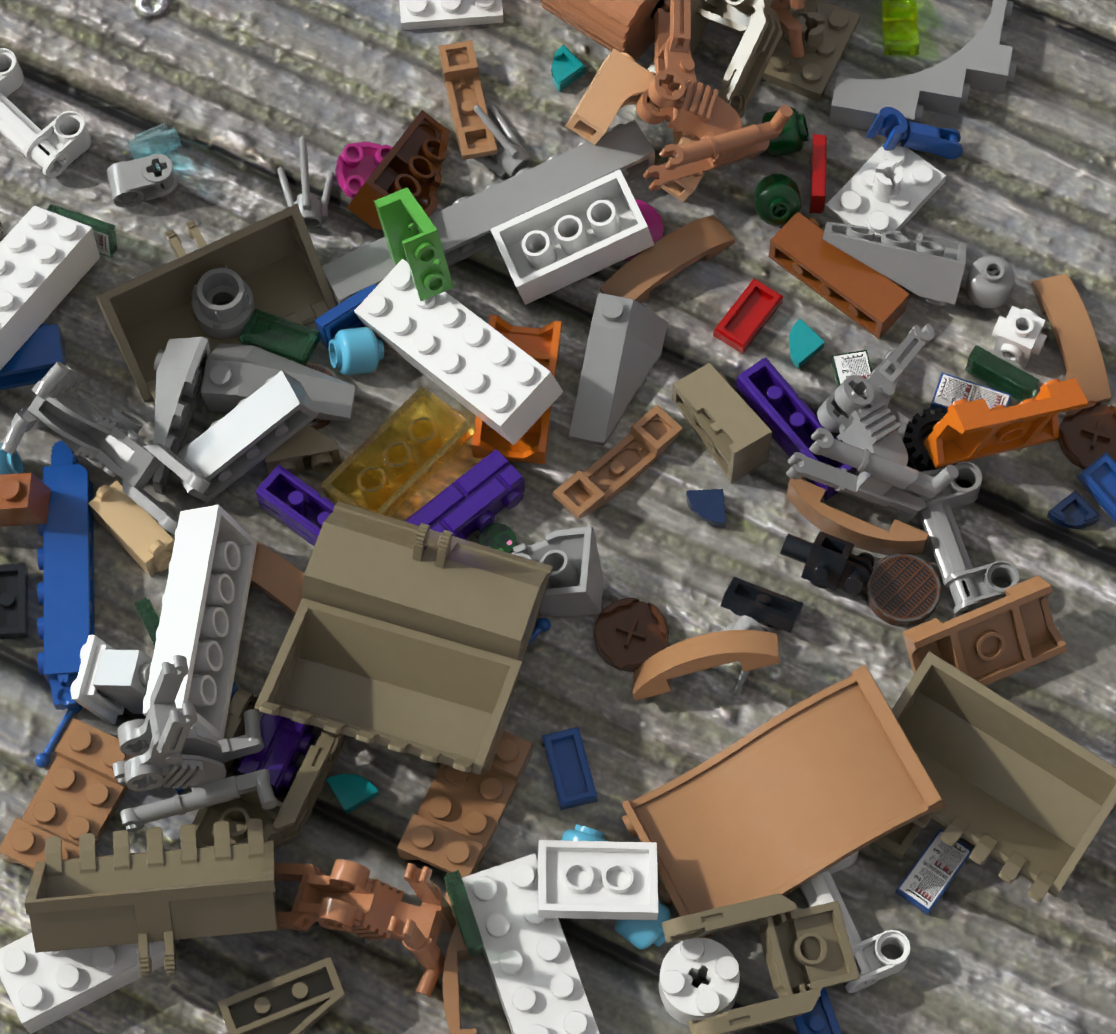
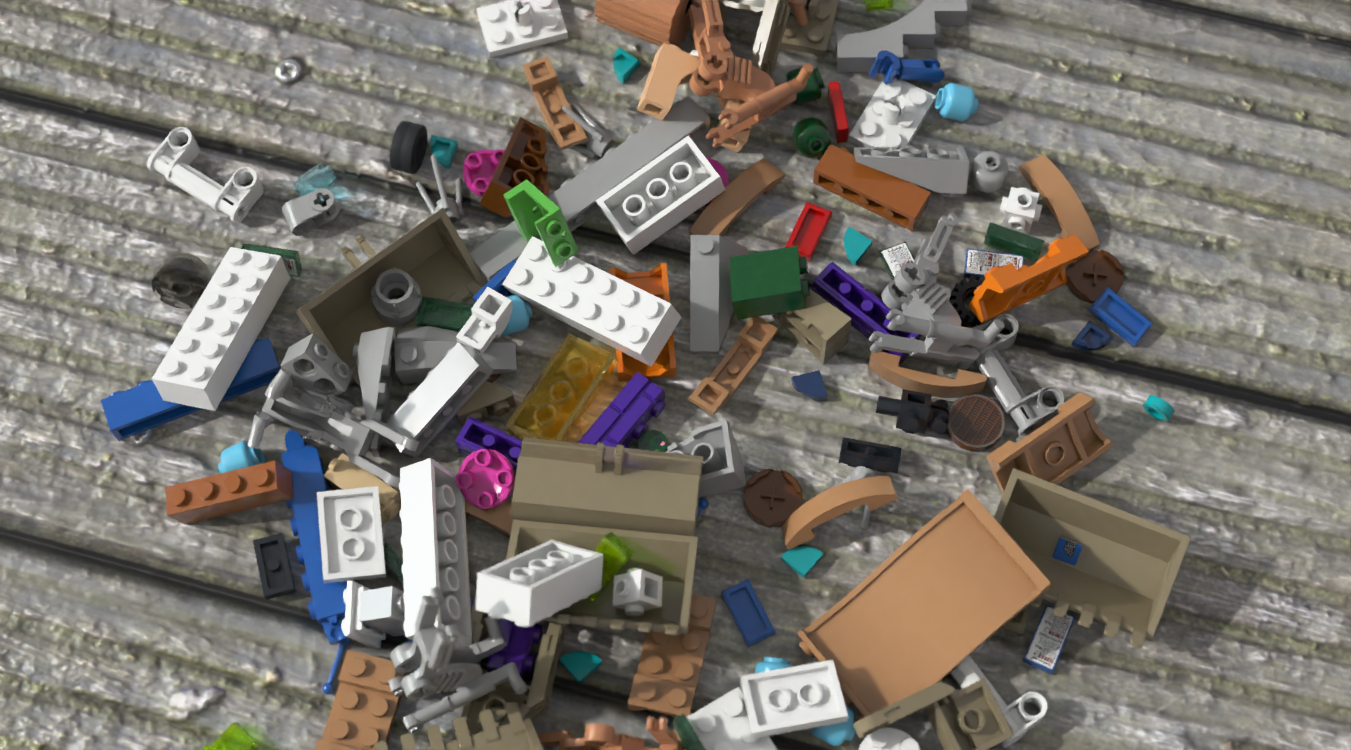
camera: 10 degrees left, 0 degrees up
none -> light grey brick [281,333,353,400]
none -> white plate [317,486,386,583]
none -> black tyre [390,121,428,174]
none -> teal tile [430,135,459,169]
none -> dark pink dish [455,449,515,509]
none -> white brick [456,287,513,355]
none -> white brick [476,540,603,627]
none -> clear neon green slope [589,531,633,601]
none -> white brick [613,568,663,616]
none -> dark green brick [729,246,810,320]
none -> teal tile [781,547,824,578]
none -> medium azure head [935,83,979,122]
none -> blue sticker [1052,538,1083,565]

